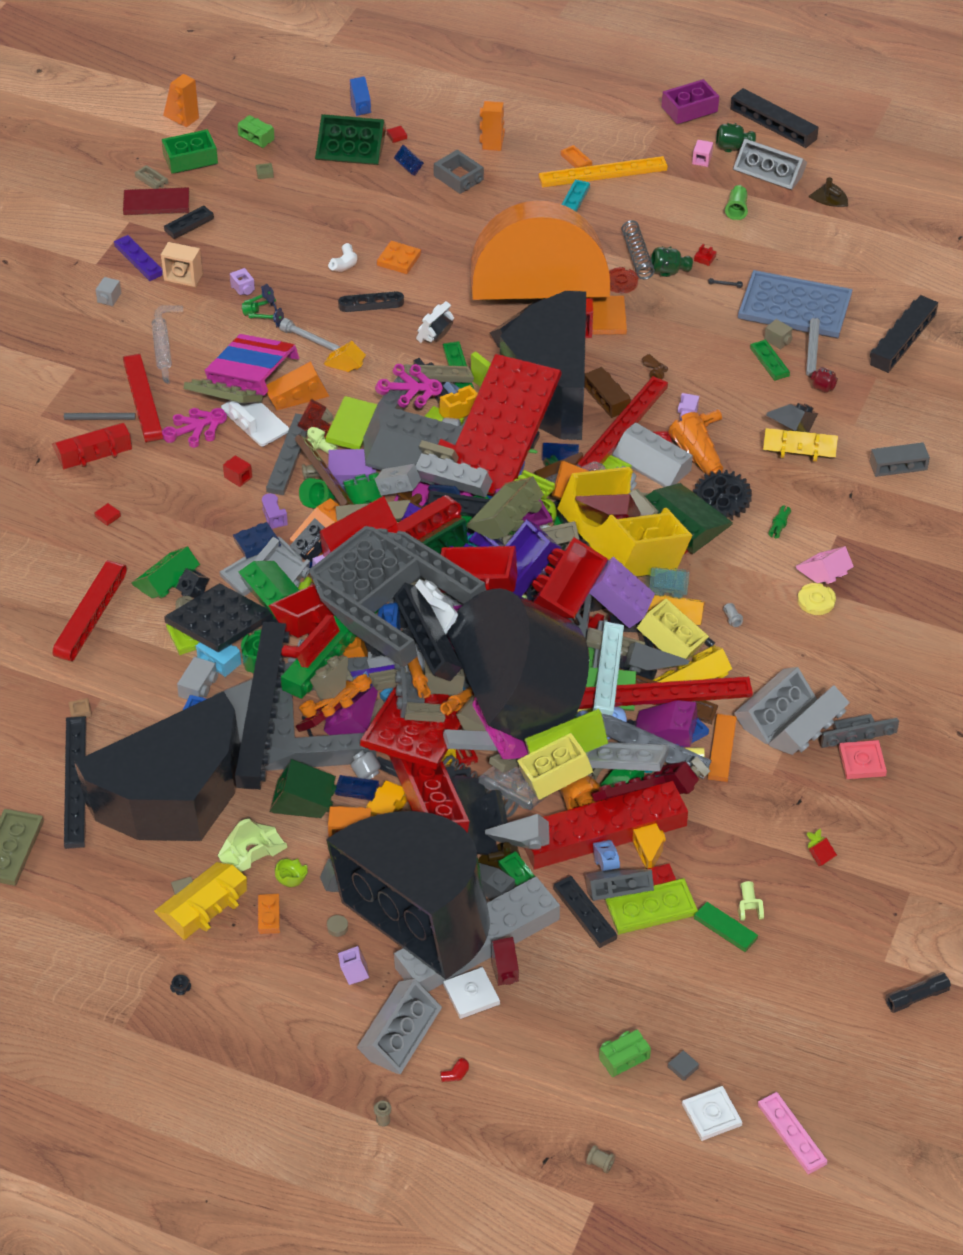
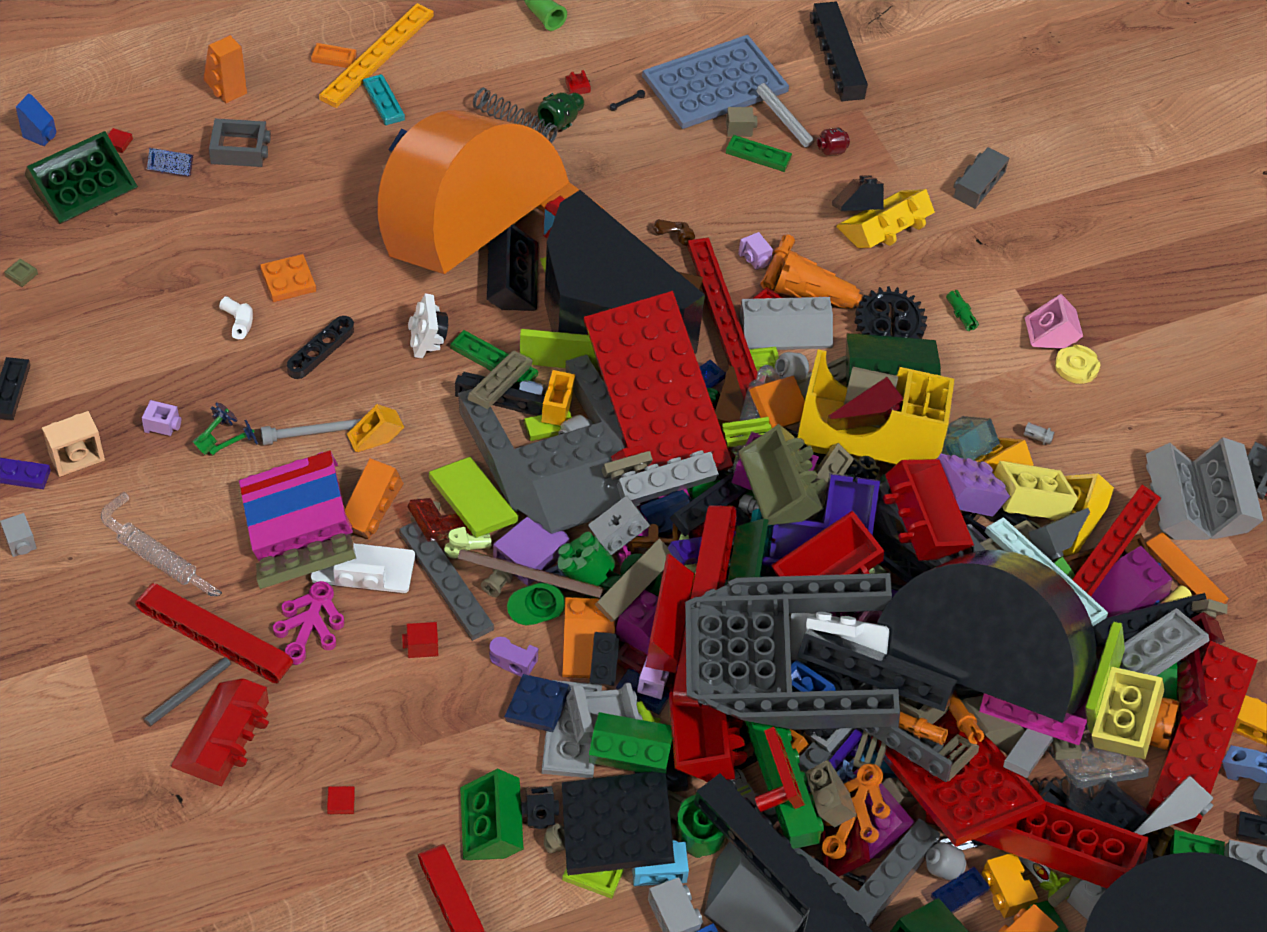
camera: 50 degrees left, 5 degrees up
dark pink plant [375,364,443,408] -> none

